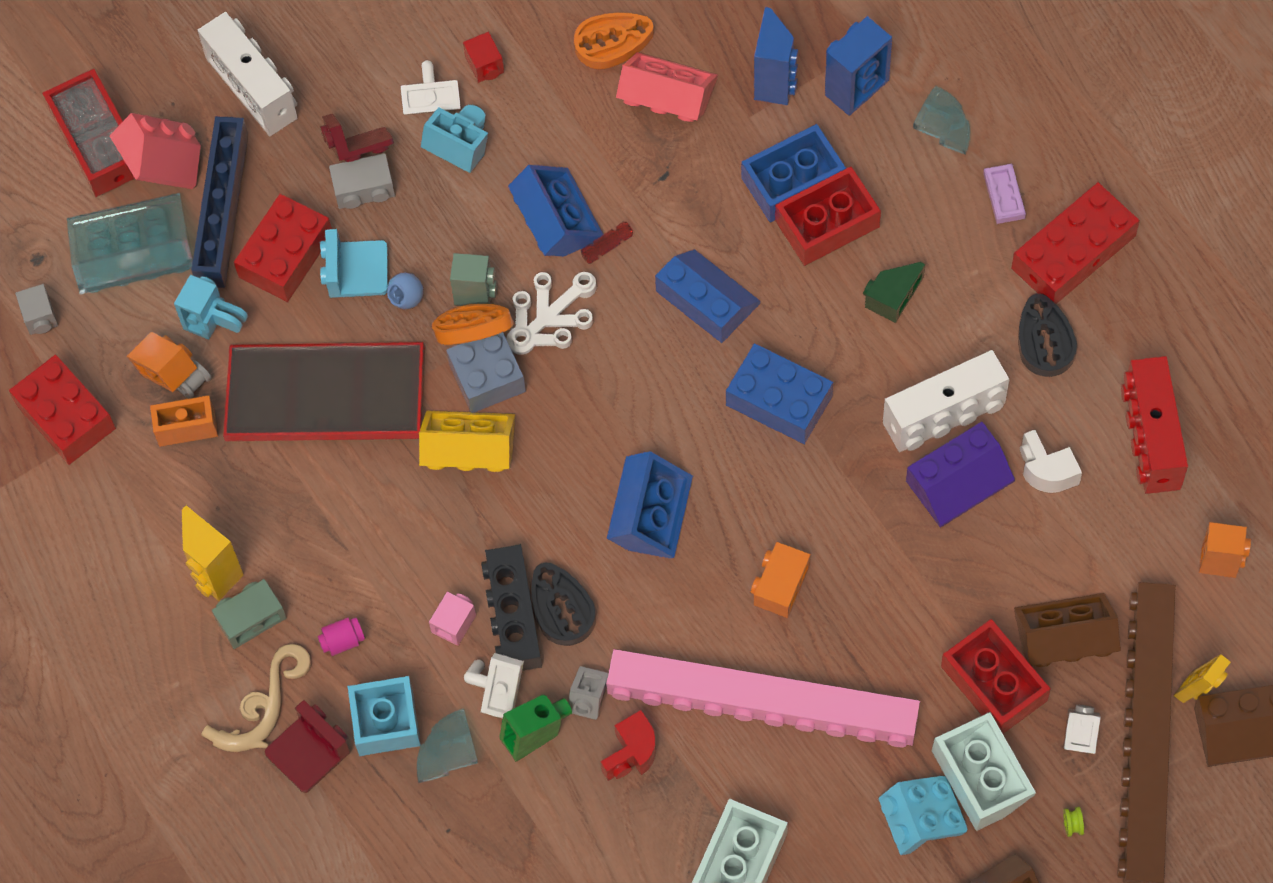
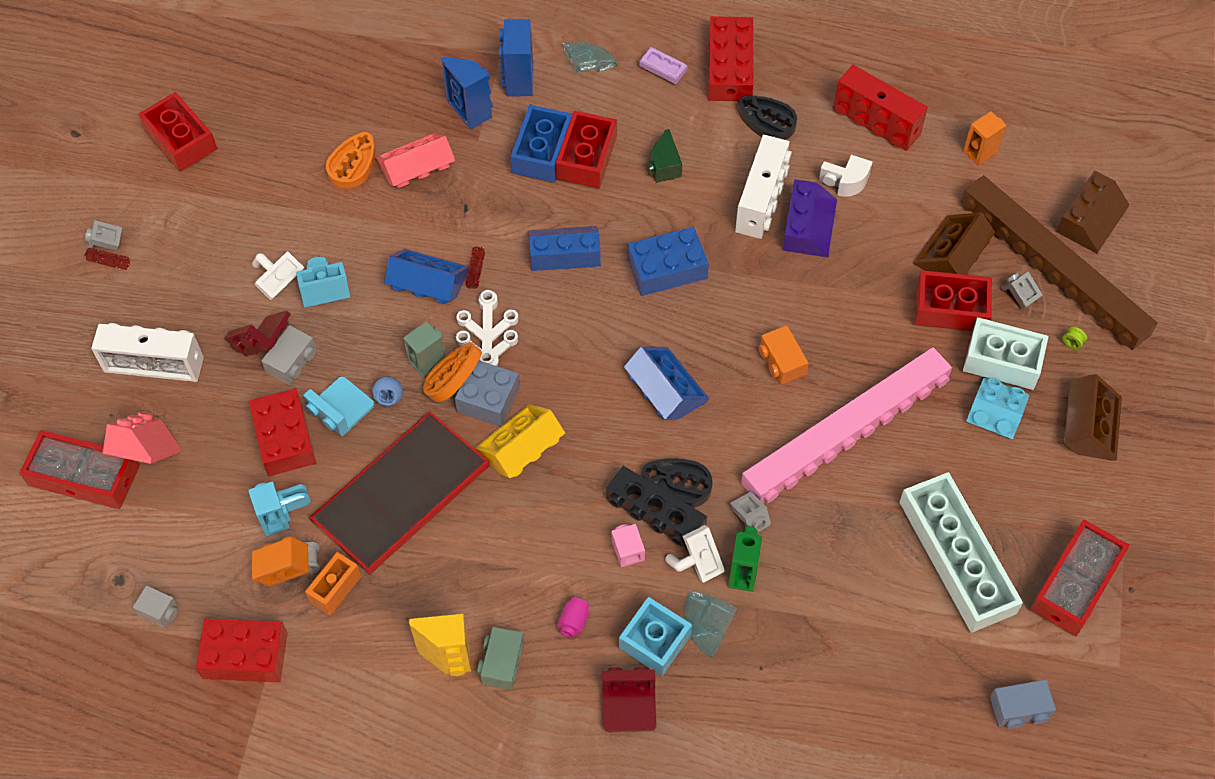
camera: 50 degrees left, 5 degrees down
clear light blue slope [67,193,193,294] -> none
dark blue brick [191,116,248,288] -> none
tan plant [202,644,311,752] -> none
red brick [463,31,504,83] -> none
red brick [600,710,656,781] -> none
yellow plate [1173,654,1231,703] -> none

